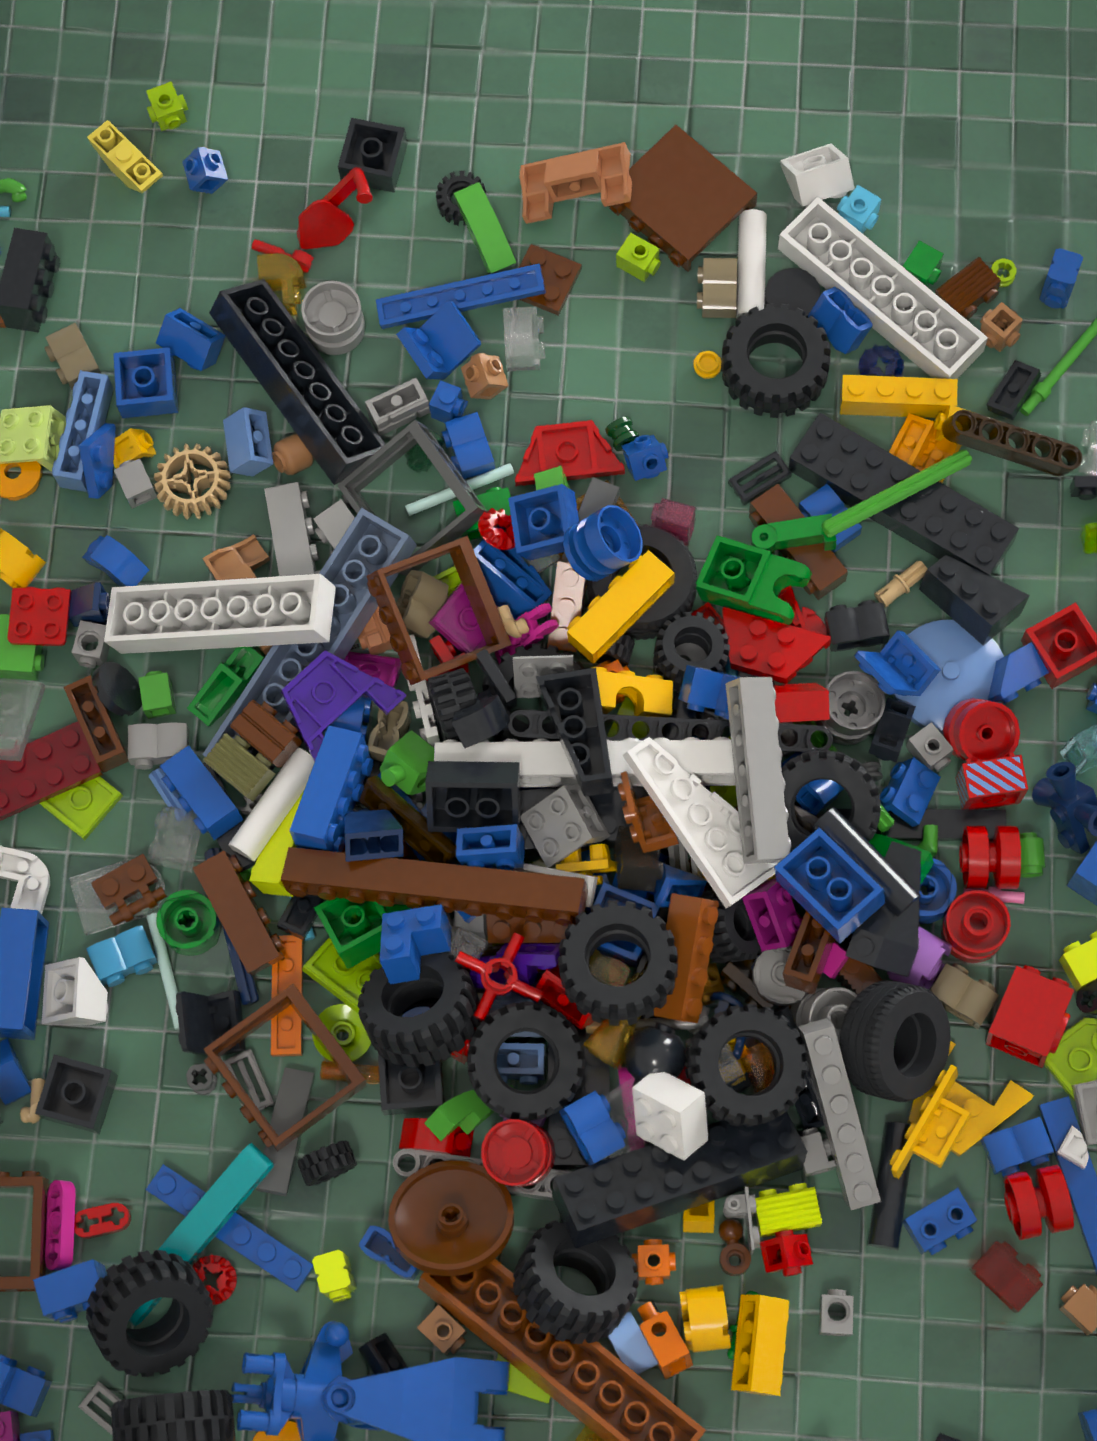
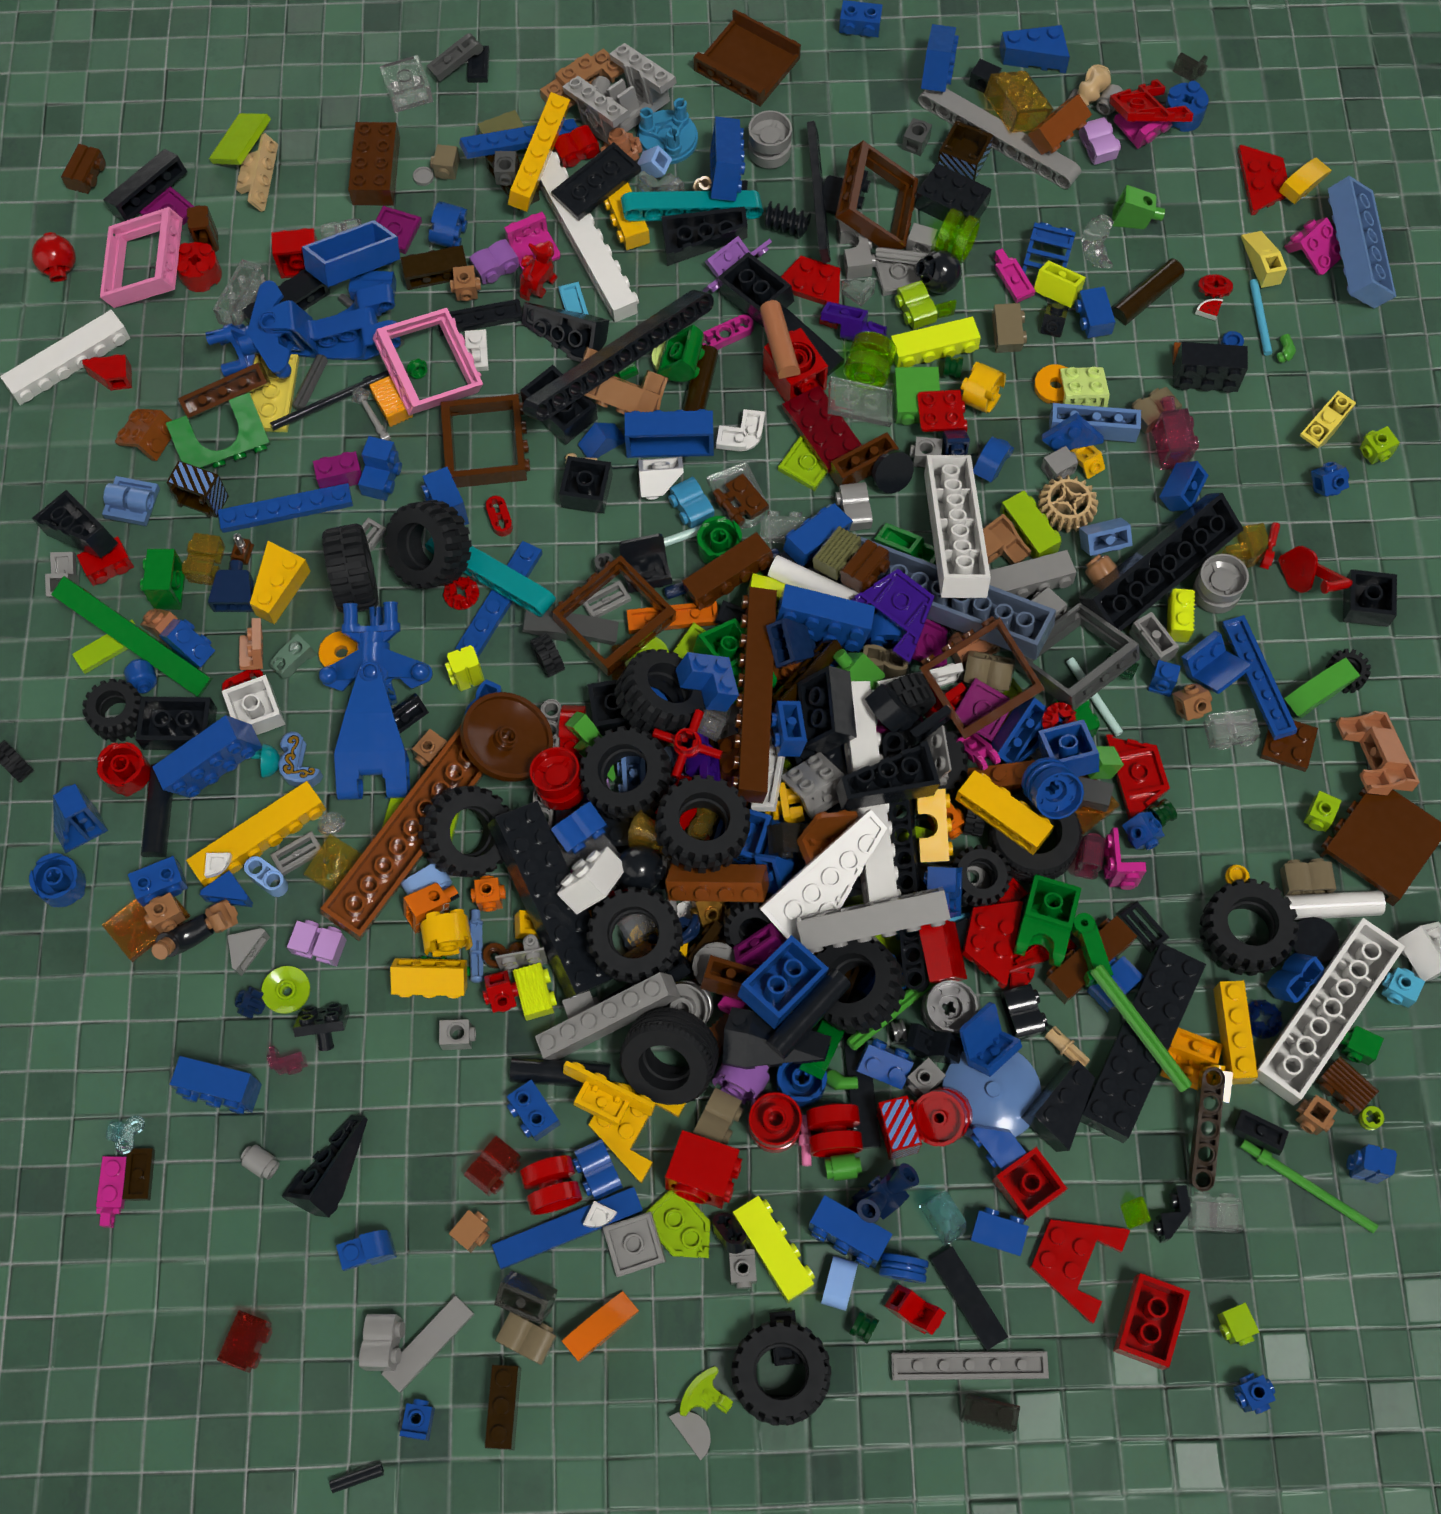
camera: 80 degrees right, 5 degrees down
dark pink beam [45,1180,76,1271] -> none
blue brick [113,347,178,418] -> none
bright green brick [138,671,177,719] -> none
blue brick [441,412,495,479] -> none
tan arm [497,605,530,638] -> none
none -> medium blue piece [469,909,484,983]
none -> lime brick [999,490,1062,559]
none -> dark pink bracket [1102,827,1146,890]
none -> clear pink brick [1152,396,1199,470]
none -> neon yellow brick [1167,588,1196,643]

